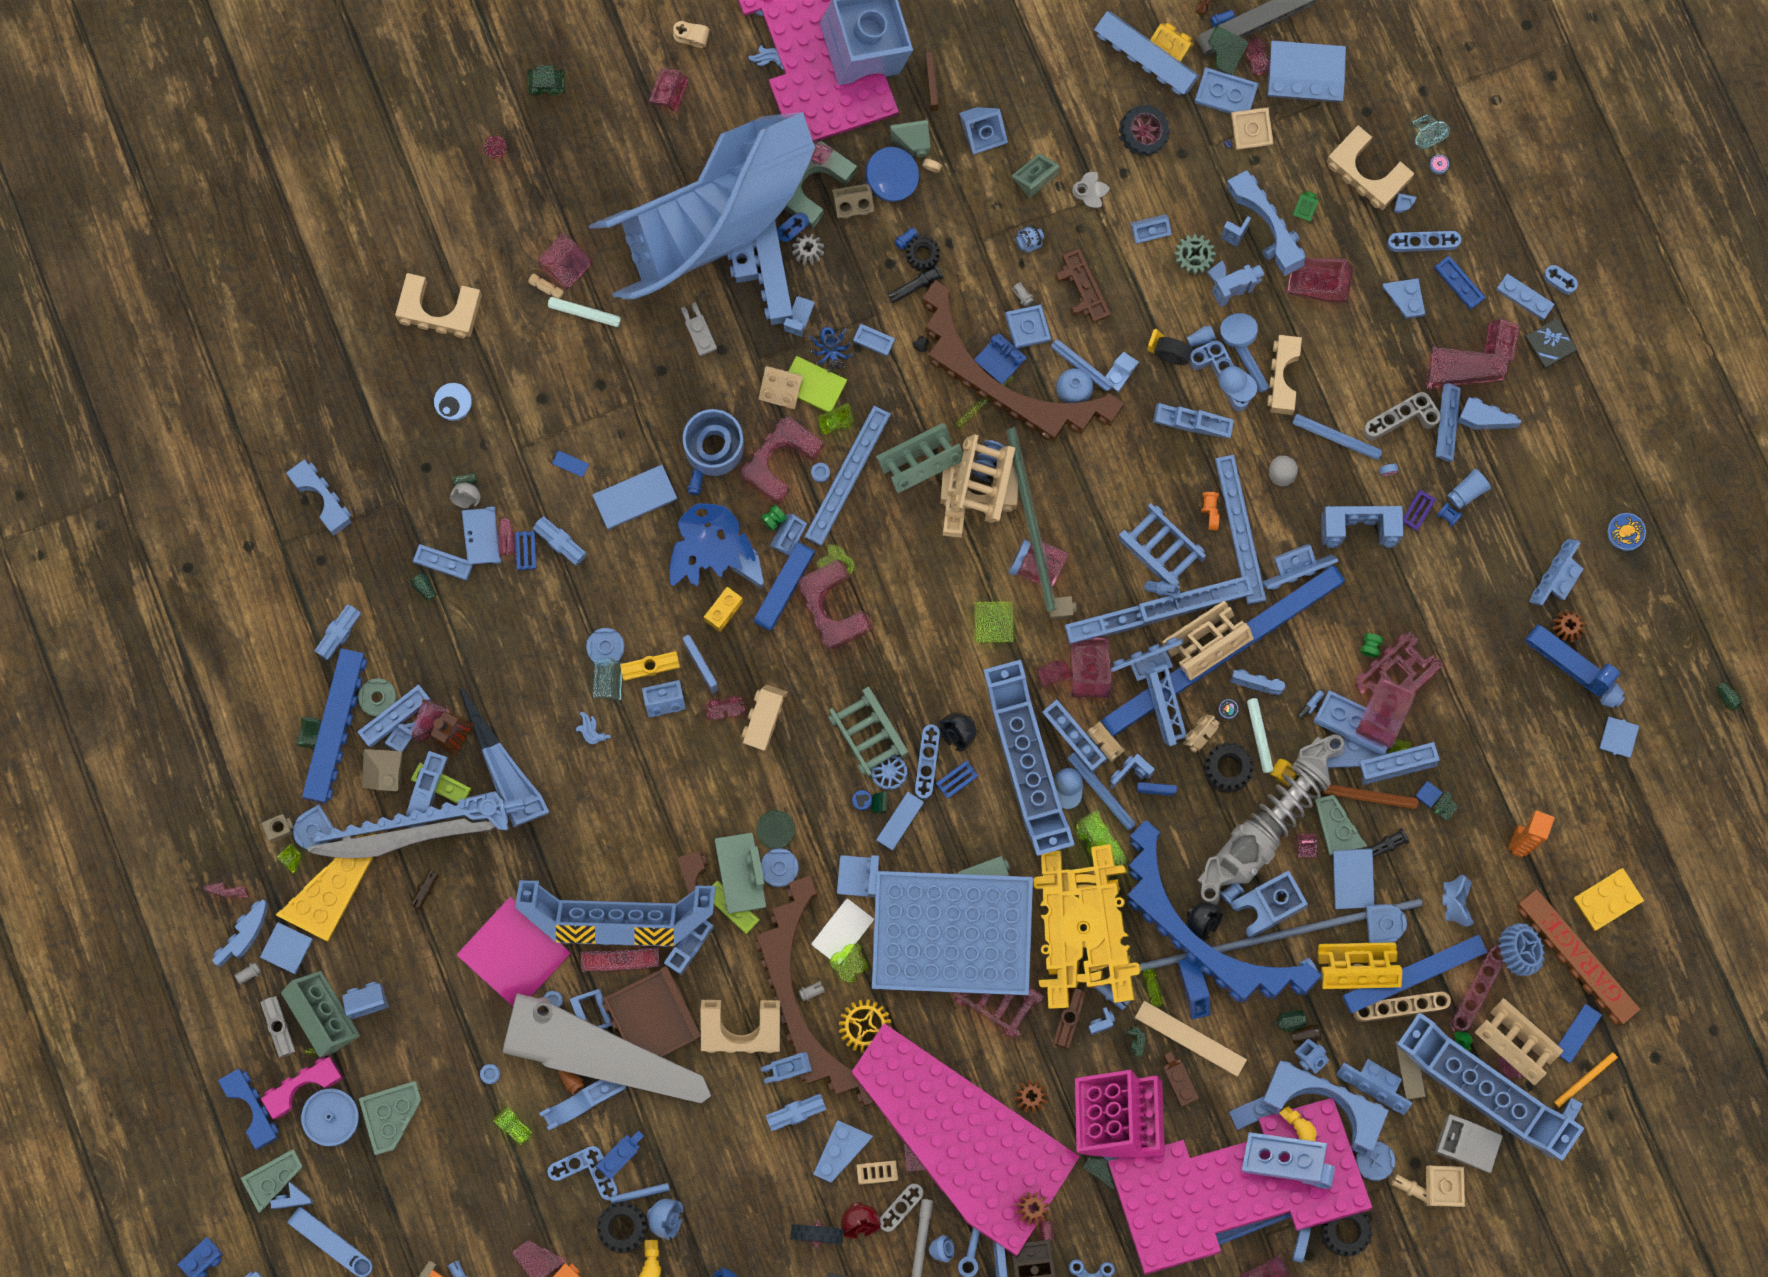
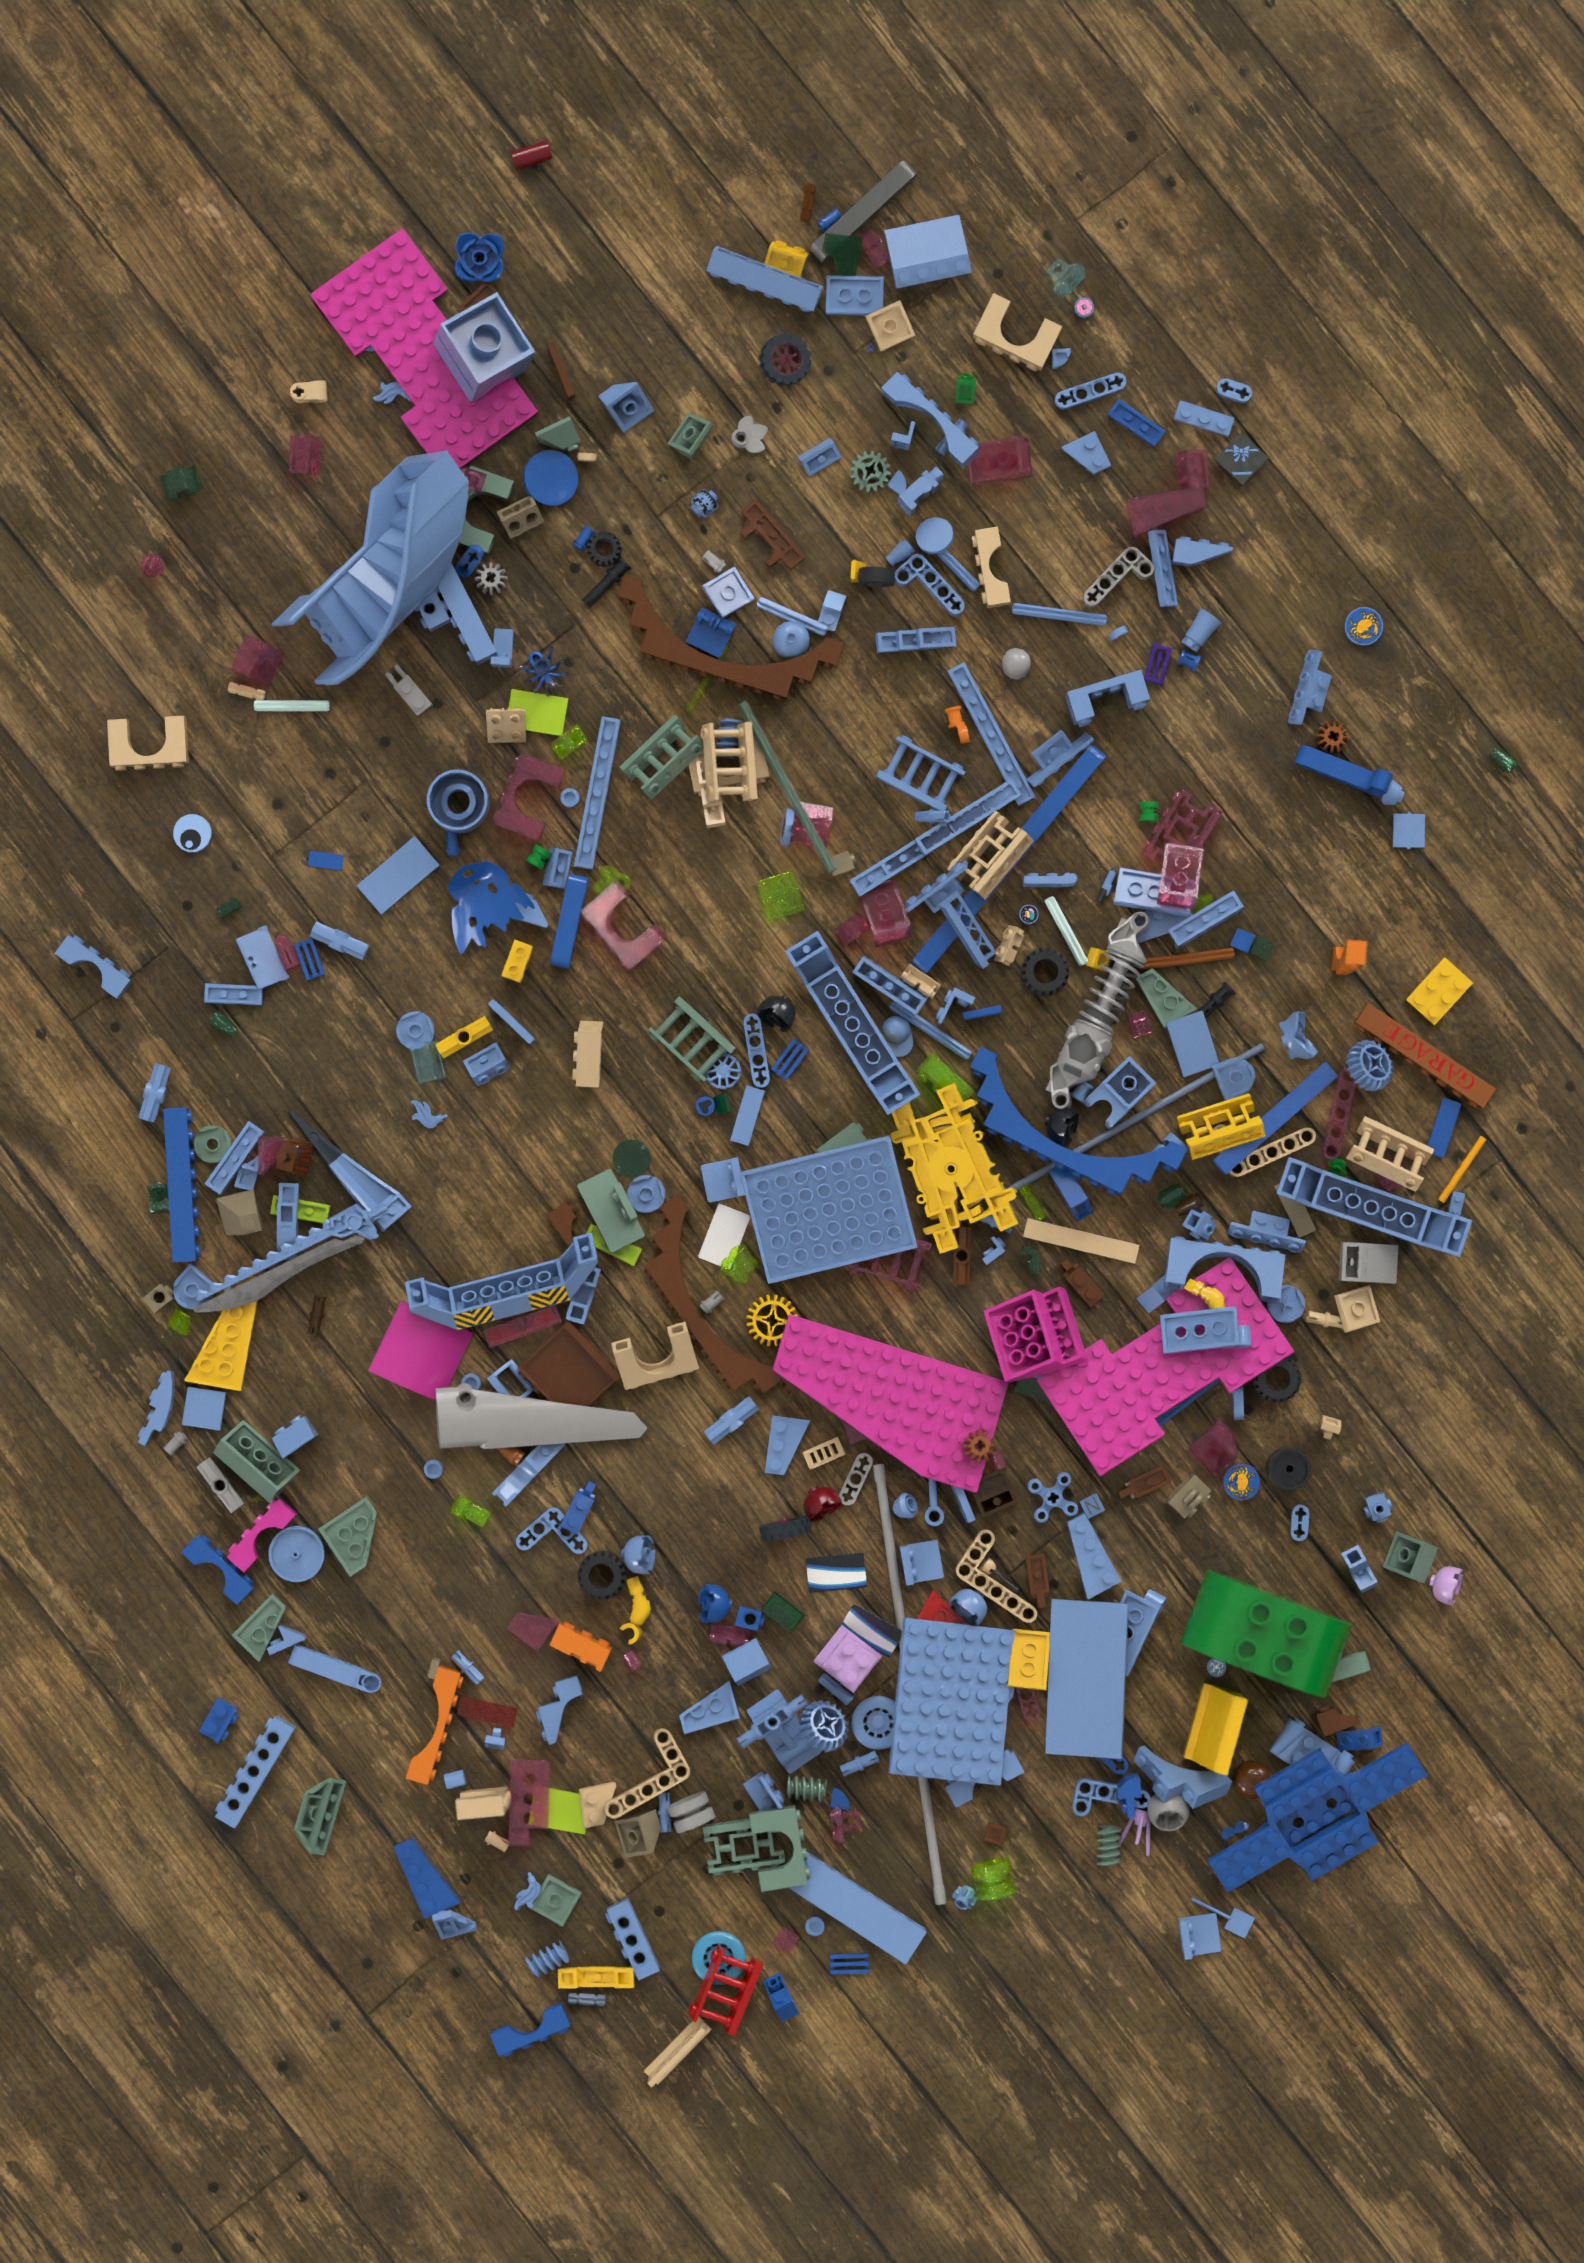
camera: 15 degrees left, 10 degrees up
clear pink slope [204,882,248,898] -> none
light grey hair [449,482,481,509] -> none
medium blue bar [610,1183,669,1204] -> none
clear pink hinge [705,696,745,720] -> none
medium blue hinge [761,1052,812,1084] -> none
medium blue tile [853,324,895,357] -> none
black piece [912,336,929,352] -> none
dark orange gear [1015,1080,1048,1114] -> none
medium blue cap [1219,366,1257,402] -> none

